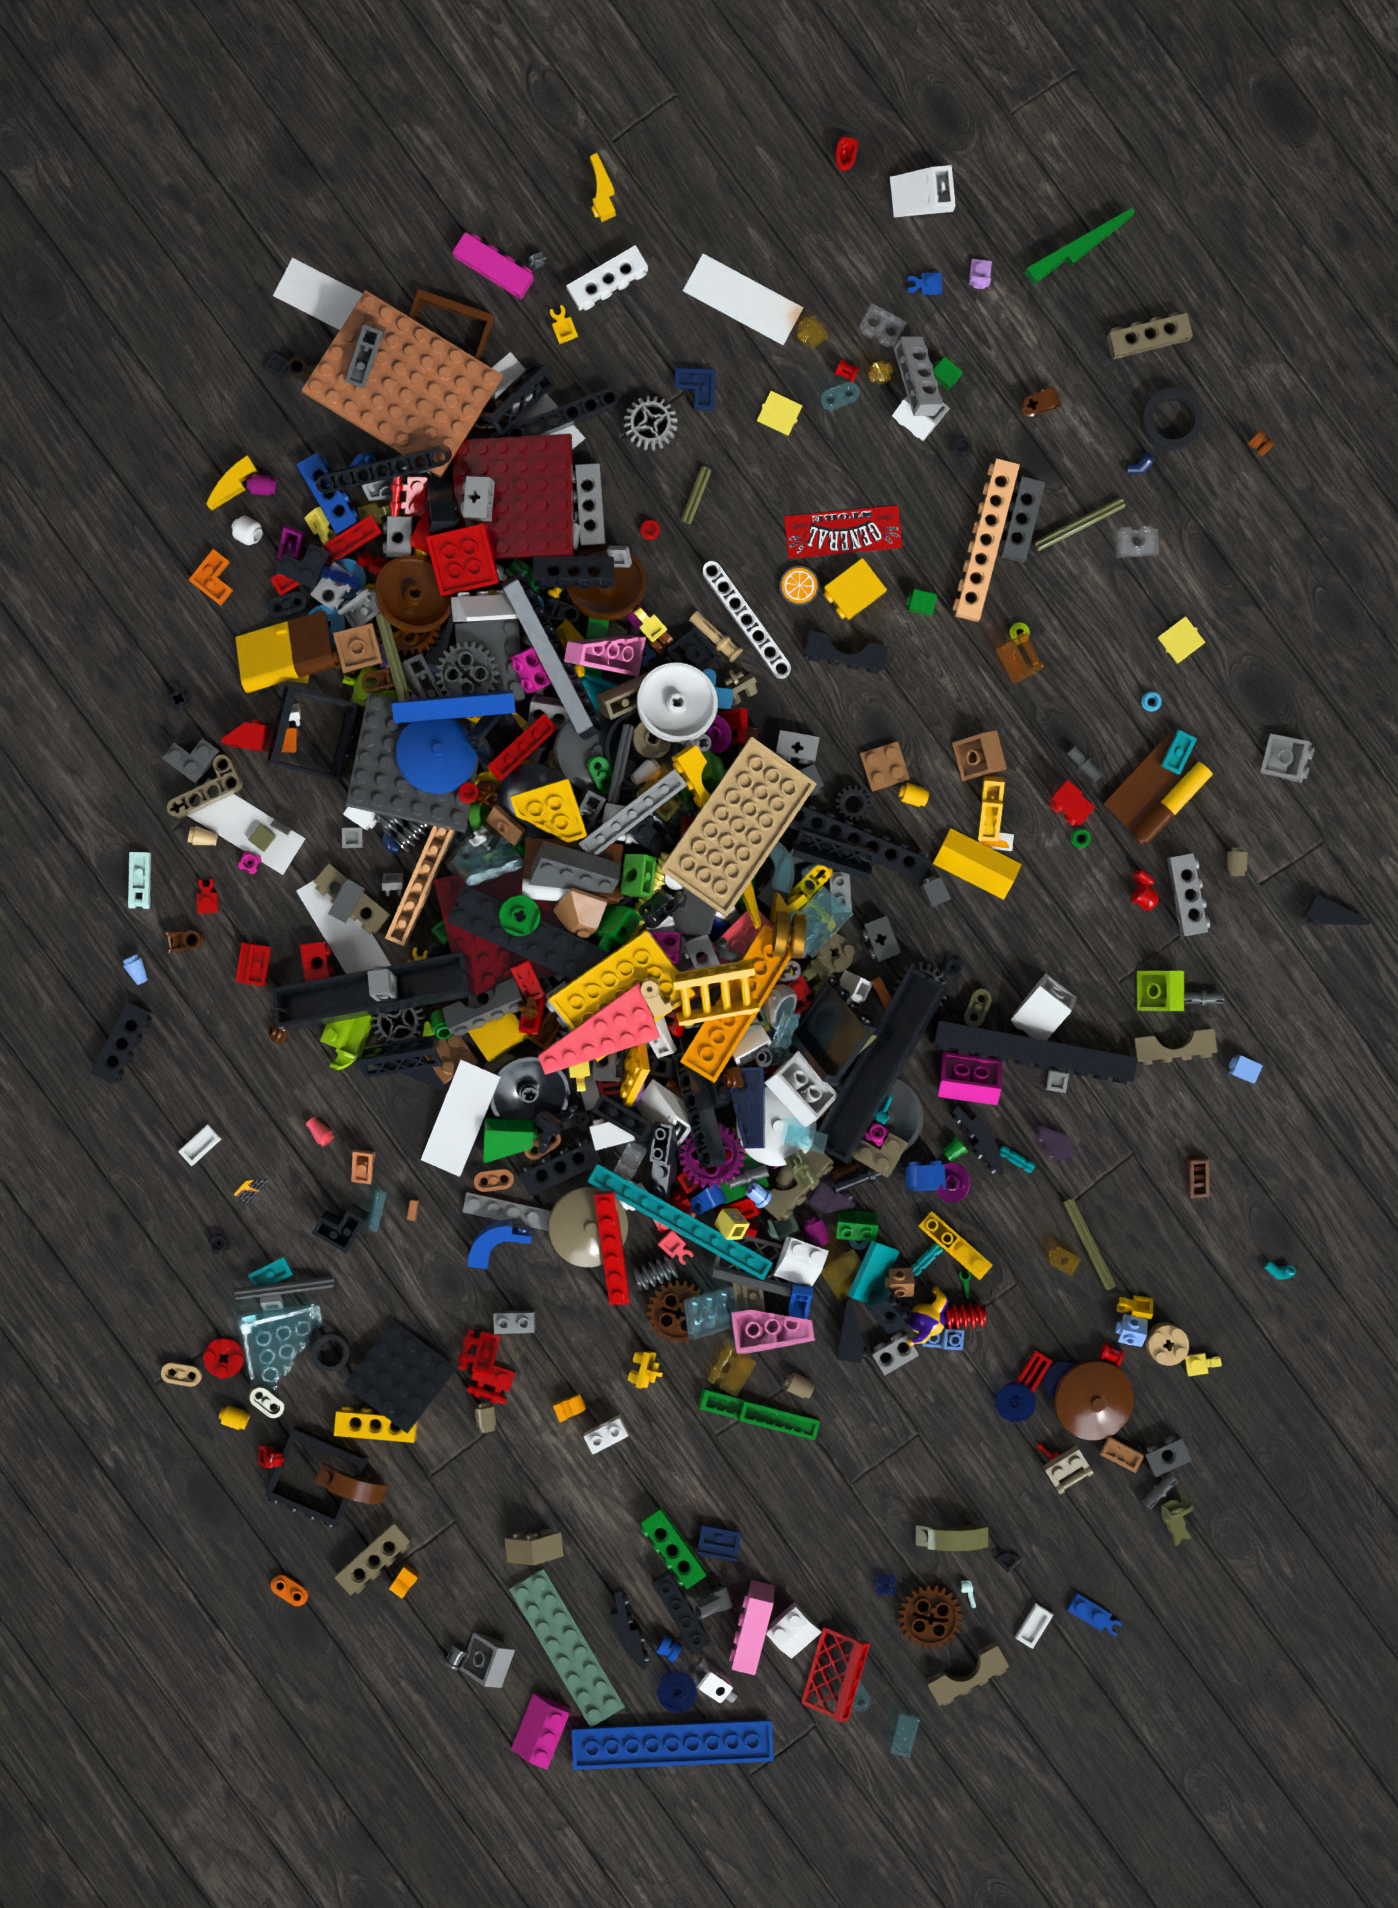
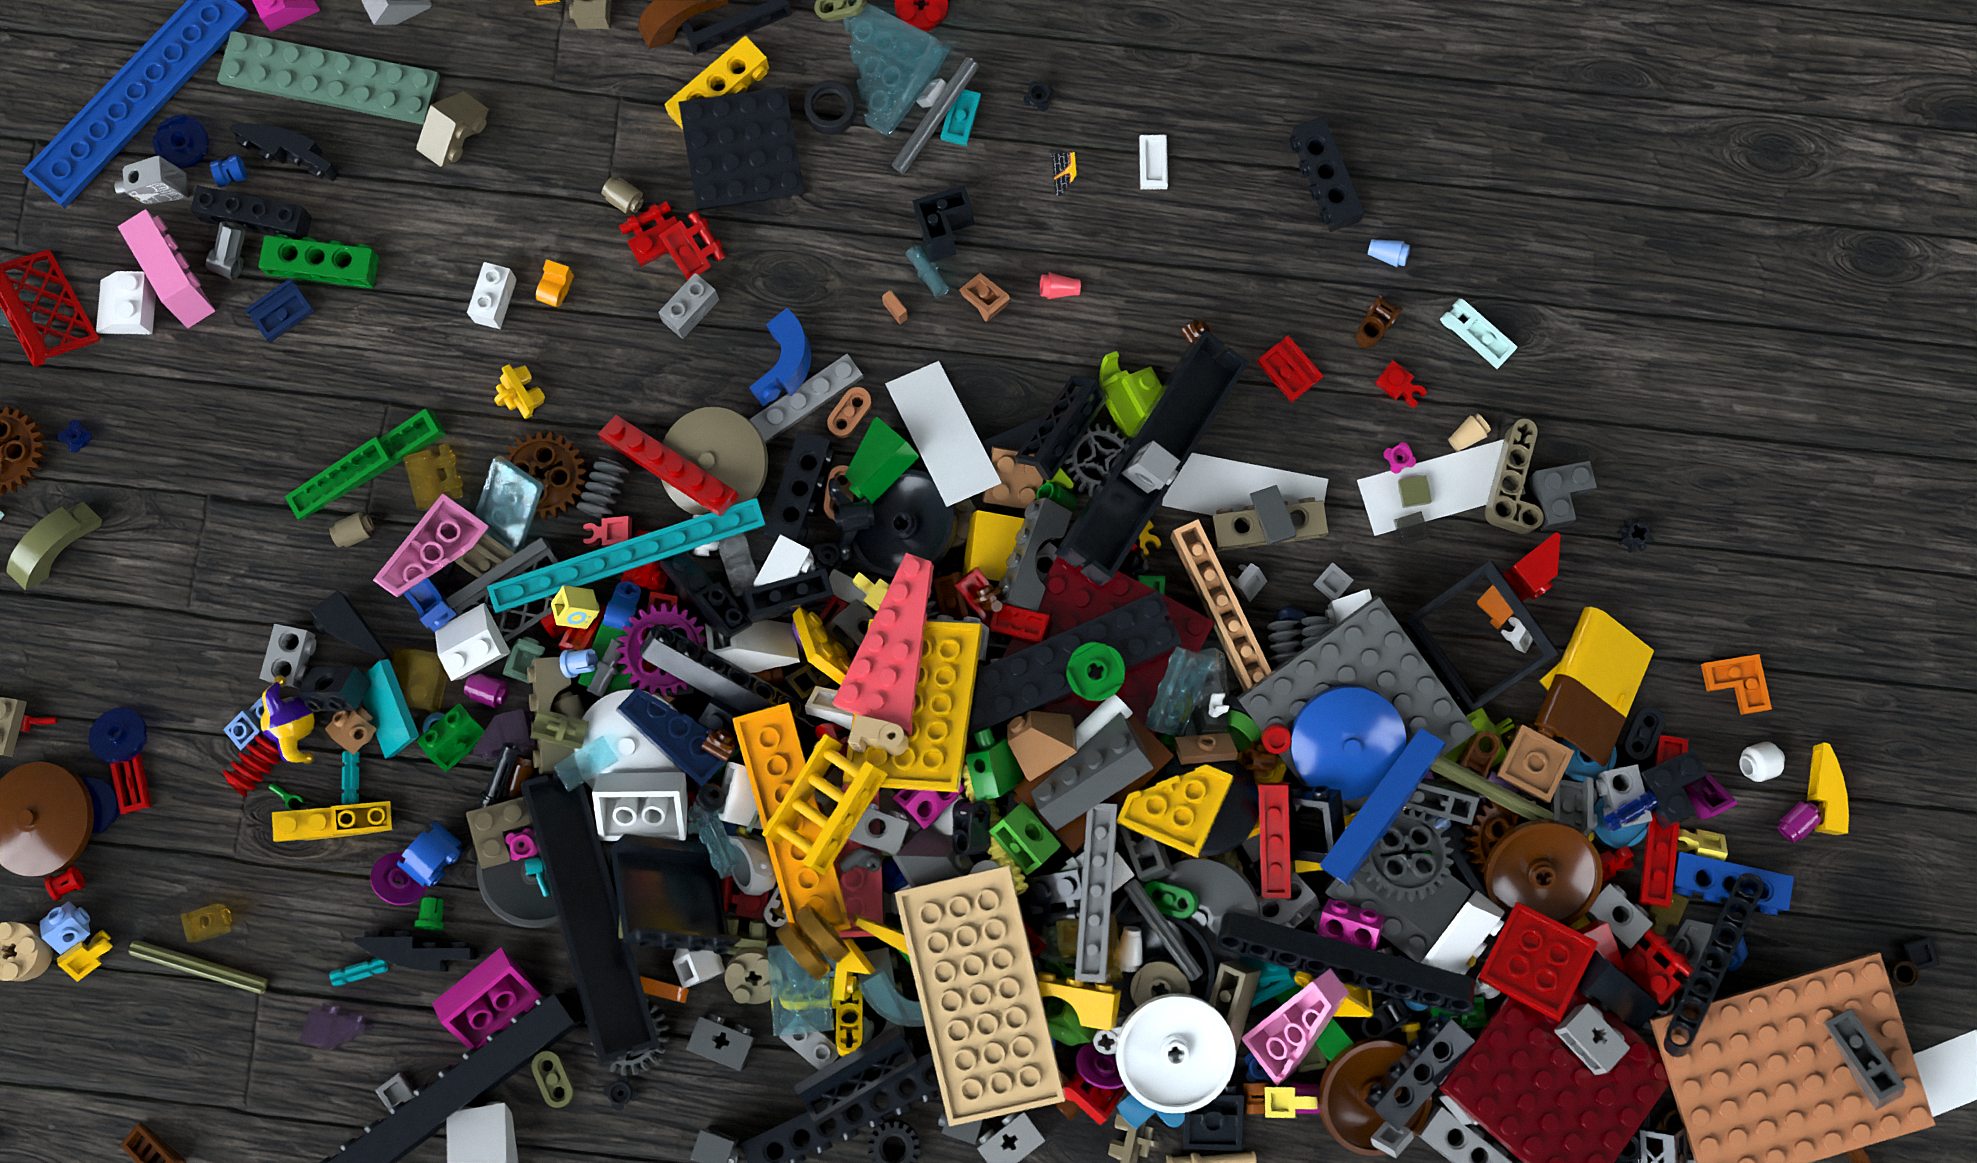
camera: 130 degrees right, 10 degrees down
red brick [300,942,335,982] -> none

